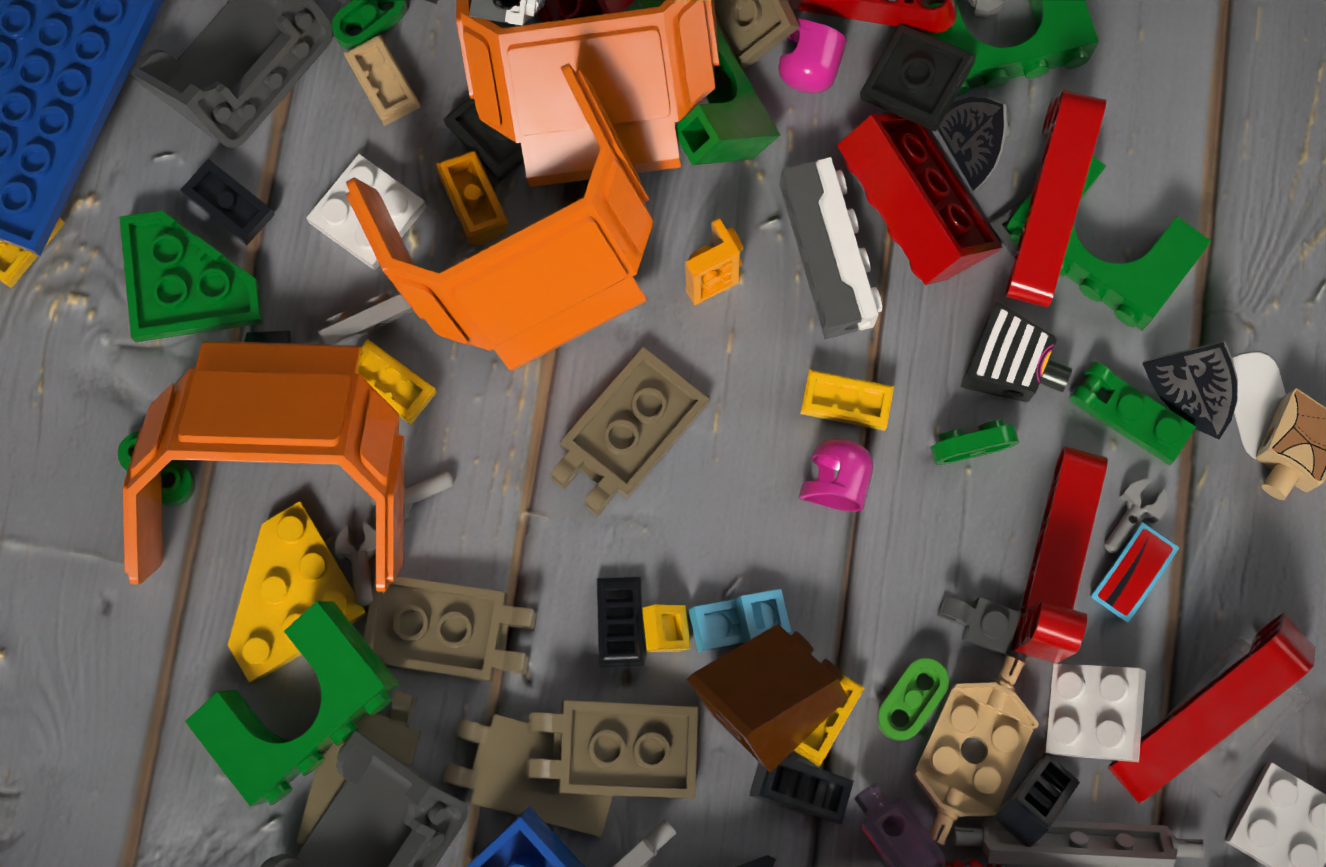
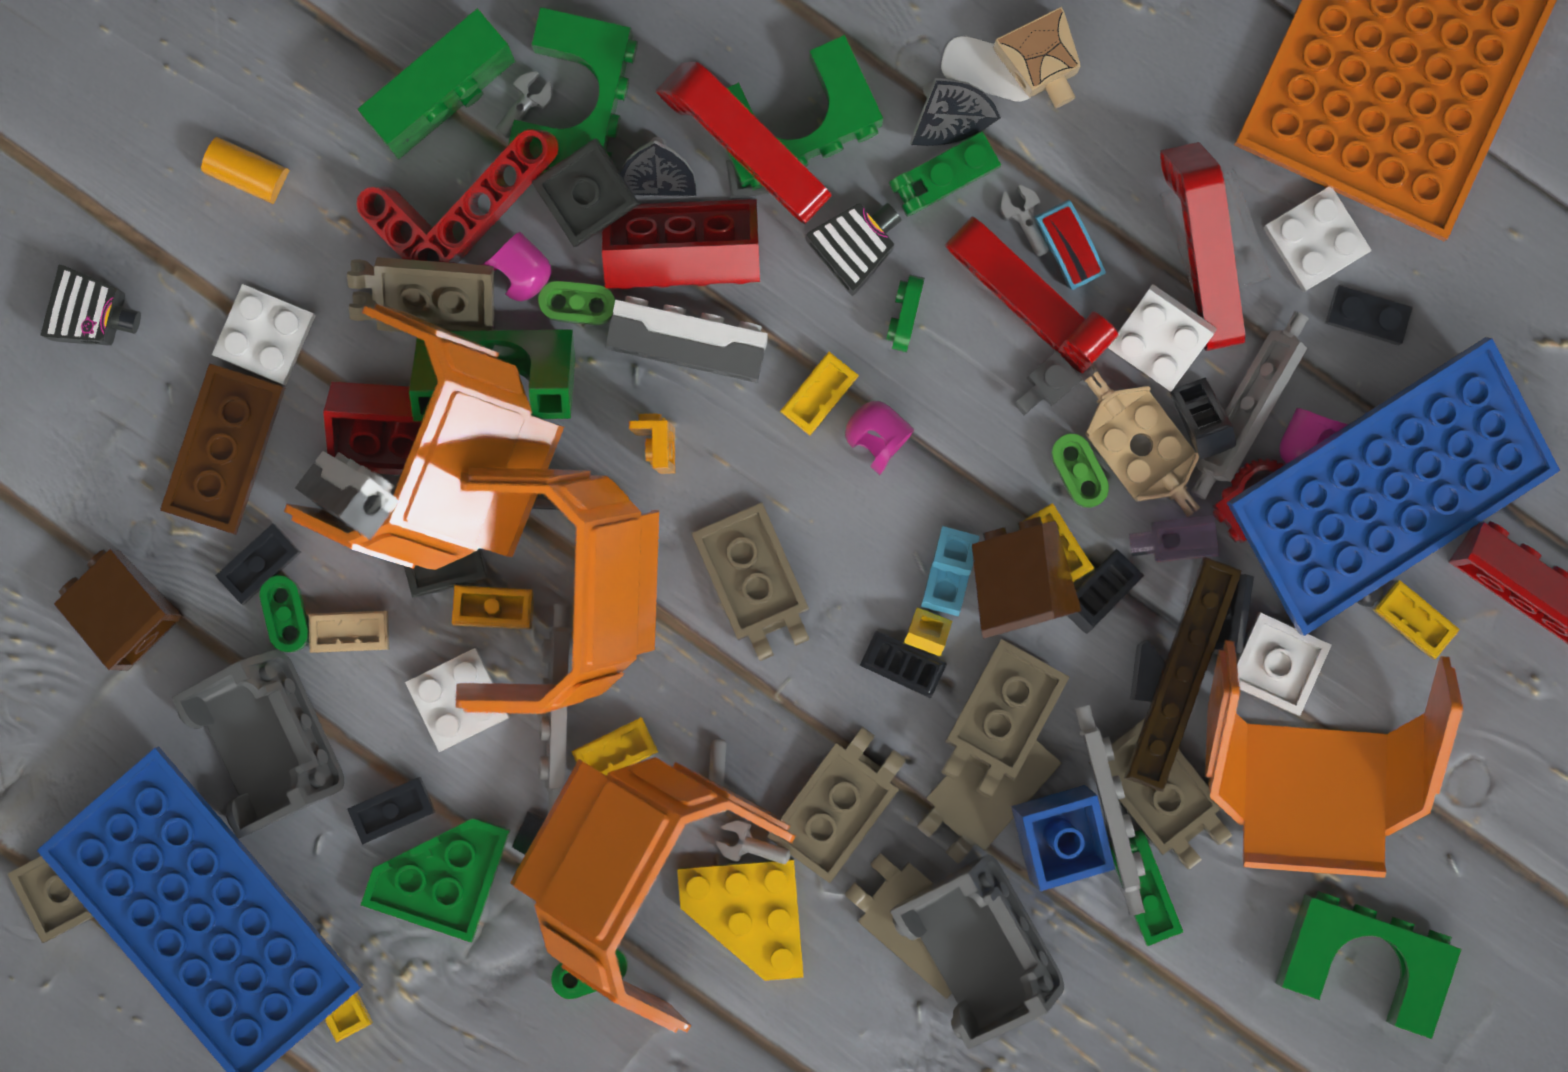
camera: 60 degrees left, 10 degrees up
green arch [185,601,400,807] -> none
none -> bright green plate [538,281,615,325]

